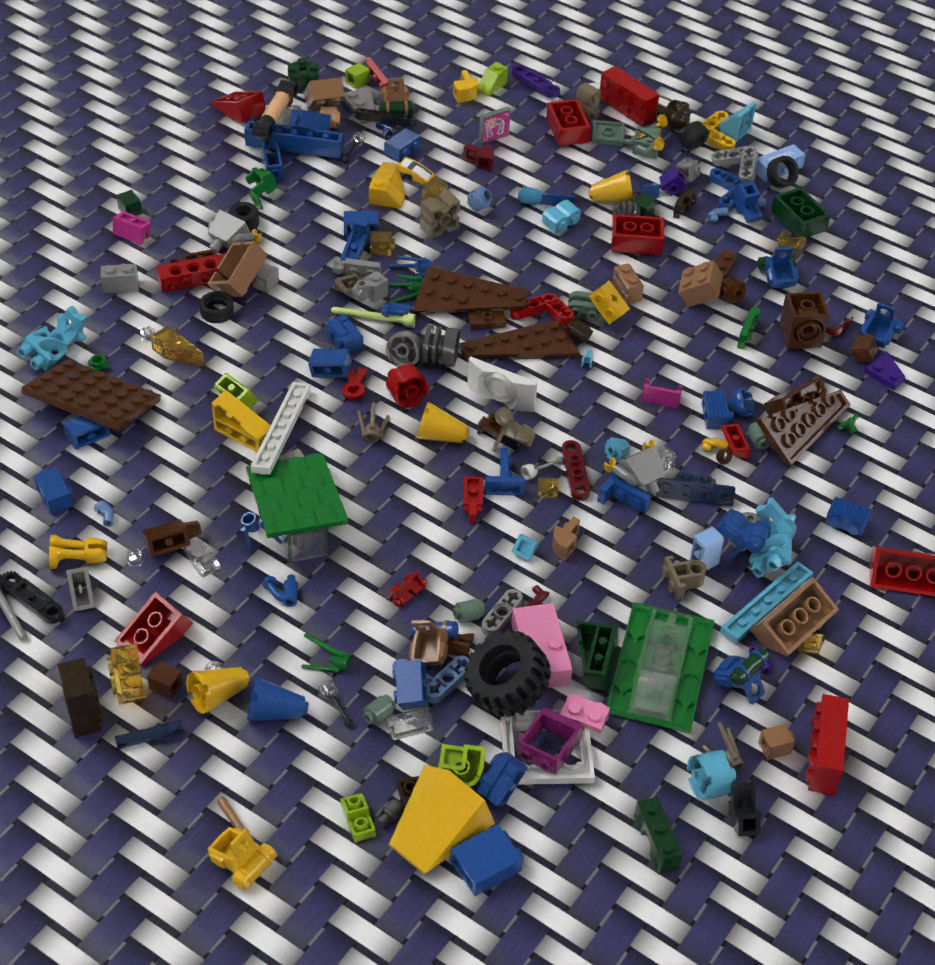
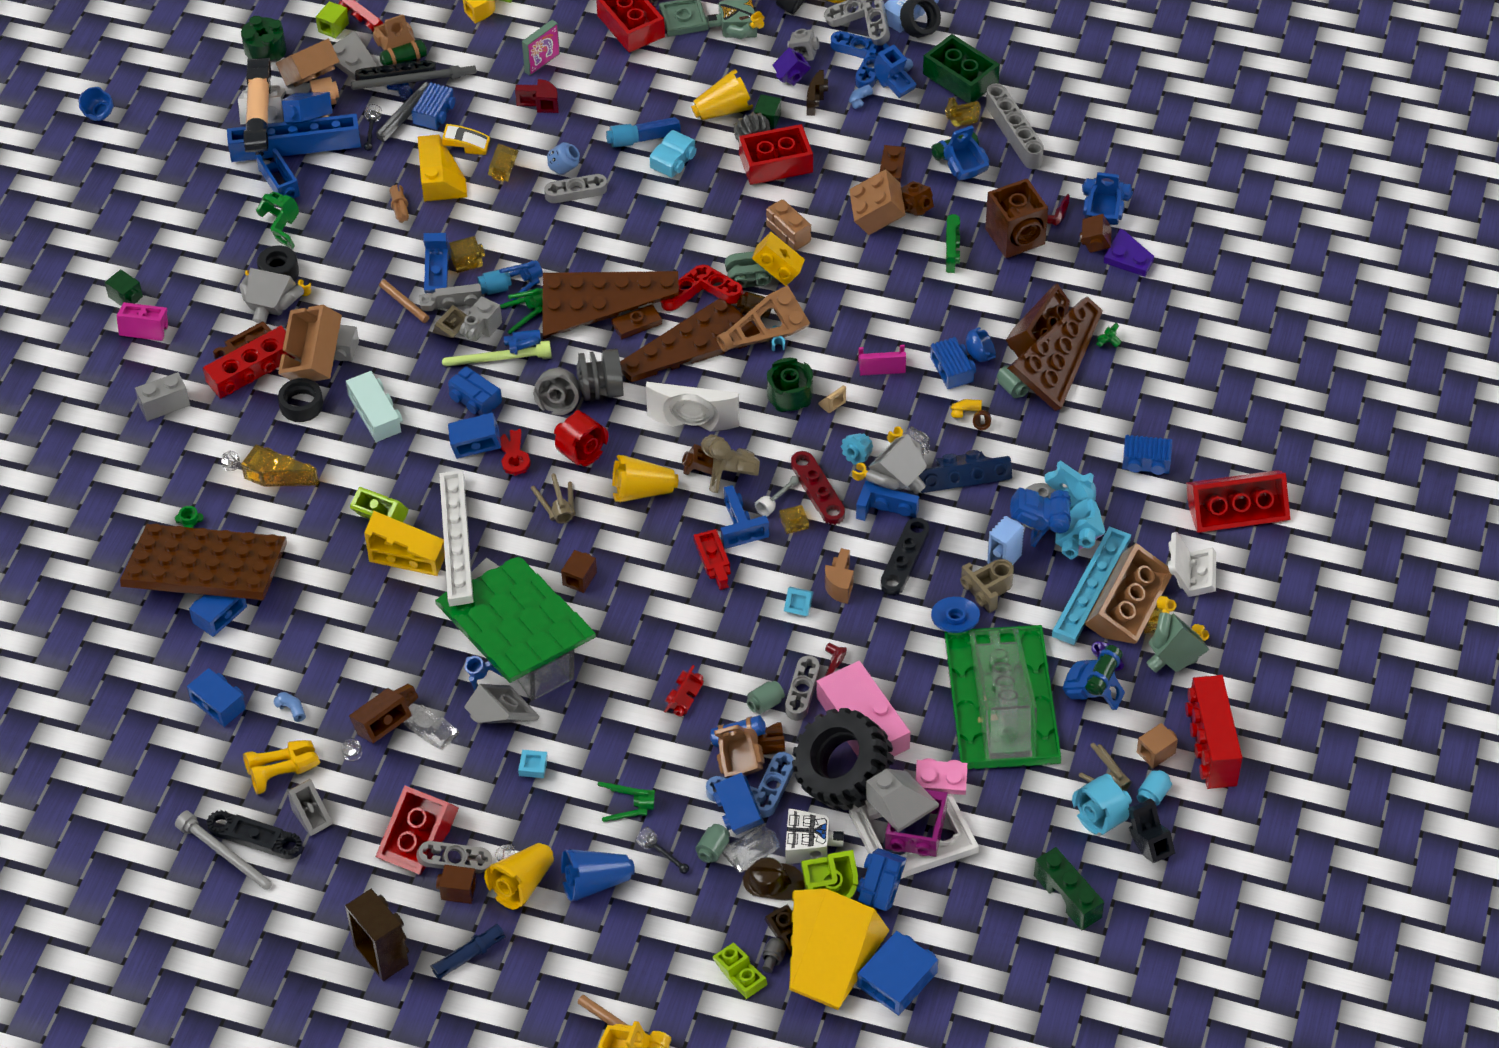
camera: 15 degrees left, 5 degrees up
medium azure hips [17,305,87,371] -> none
clear yellow arch [107,644,145,705] -> none
red slope [211,91,266,123] -> none
blue plant [262,574,298,607] -> none
blue brick [344,211,378,237] -> none
dark tan brick [420,190,460,239] -> none
dark green wedge [576,621,619,691] -> none
blue slope [640,183,659,198] -> none
red slope [720,423,751,459] -> none
none -> blue hair [78,87,114,121]
none -> light aqua brick [346,371,403,442]
none -> dark grey bar [351,65,477,90]
none -> dark grey axle [376,82,428,142]
none -> medium nougat bar [379,280,429,323]
none -> medium nougat axle [389,185,409,223]
none -> light grey beam [416,841,492,873]
none -> light grey slope [464,684,540,724]
none -> dark azure brick [477,269,512,295]
none -> medium azure plate [518,750,548,778]
none -> light grey beam [544,174,607,203]
none -> reddish brown brick [561,550,597,593]
none -> medium nougat plate [716,285,810,352]
none -> dark brown piece [743,857,805,900]
none -> dark green brick [767,358,813,412]
none -> white torso [785,809,844,864]
none -> tan slope [818,385,846,413]
none -> light grey slope [866,769,939,833]
none -> black plate [880,518,929,596]
none -> blue dish [931,597,980,633]
none -> light grey beam [986,83,1044,169]
none -> medium azure brick [1137,770,1172,806]
none -> sand green torso [1146,596,1210,673]
none -> white bracket [1168,532,1216,597]

